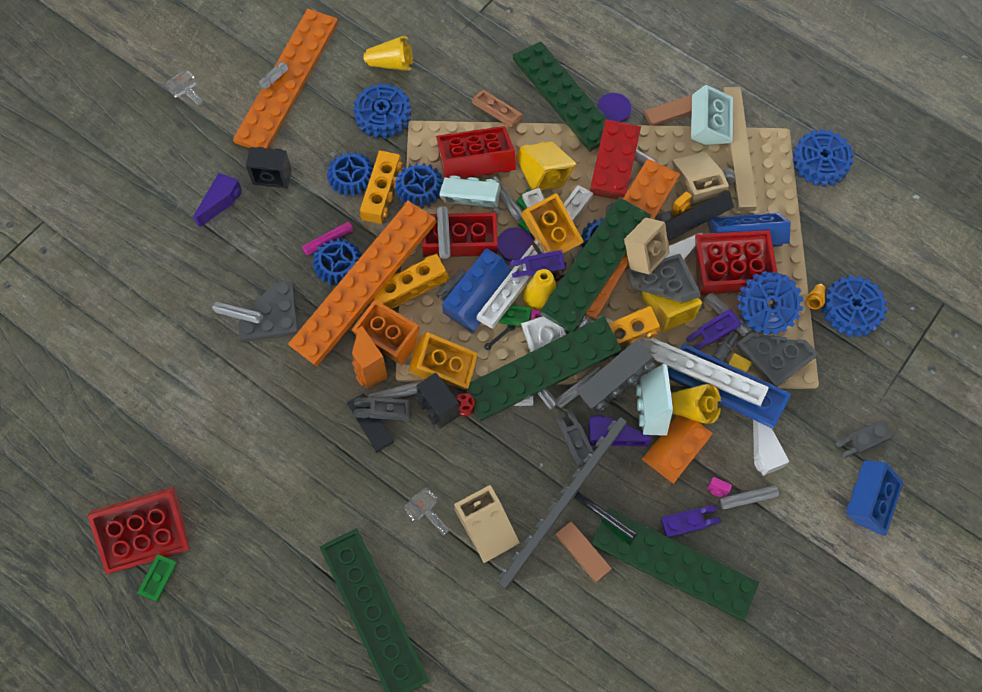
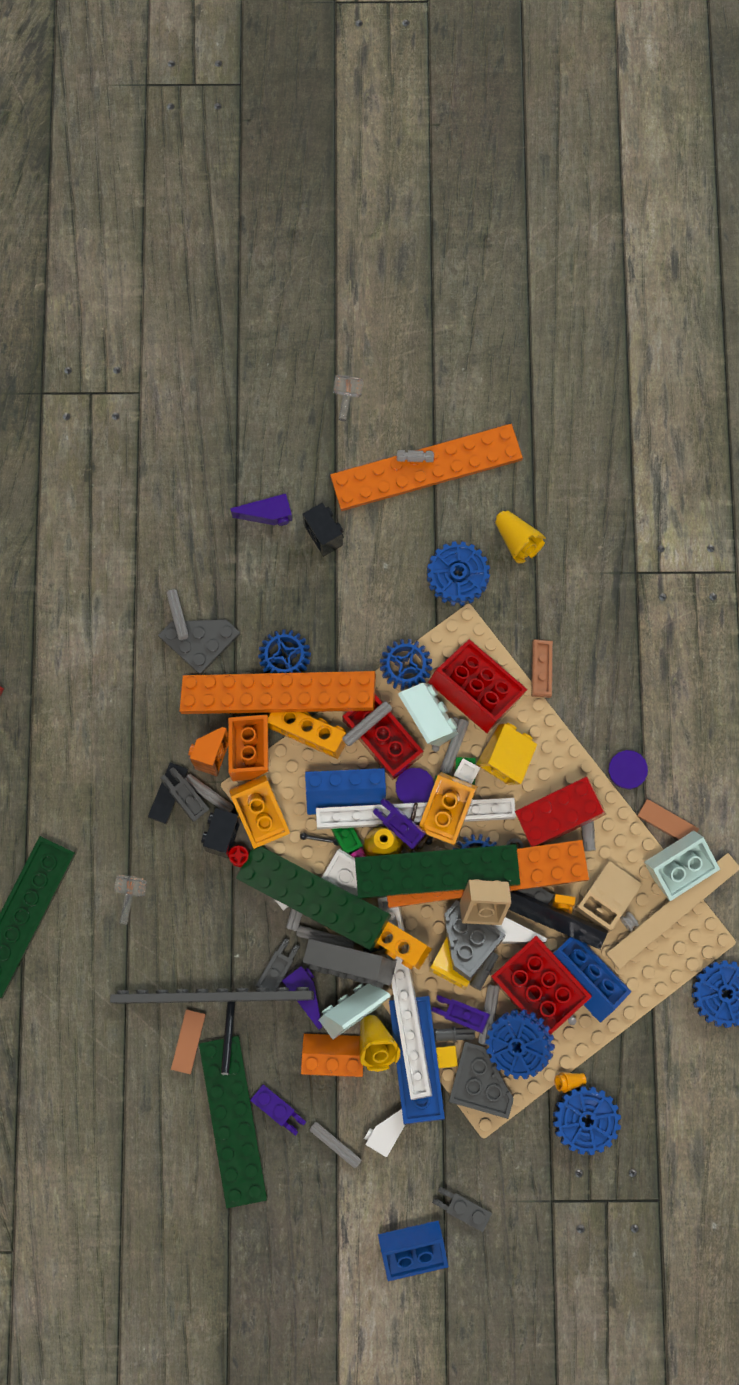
camera: 55 degrees right, 10 degrees up
dark pink axle [302,222,353,255] -> none
blue gear [327,151,374,197] -> none
light orange brick [360,150,403,224] -> none
dark grey axle [435,269,467,302] -> none
tan slope [454,485,520,563] -> none
dark green plate [513,41,608,152] -> none
dark pink plate [707,477,732,497] -> none

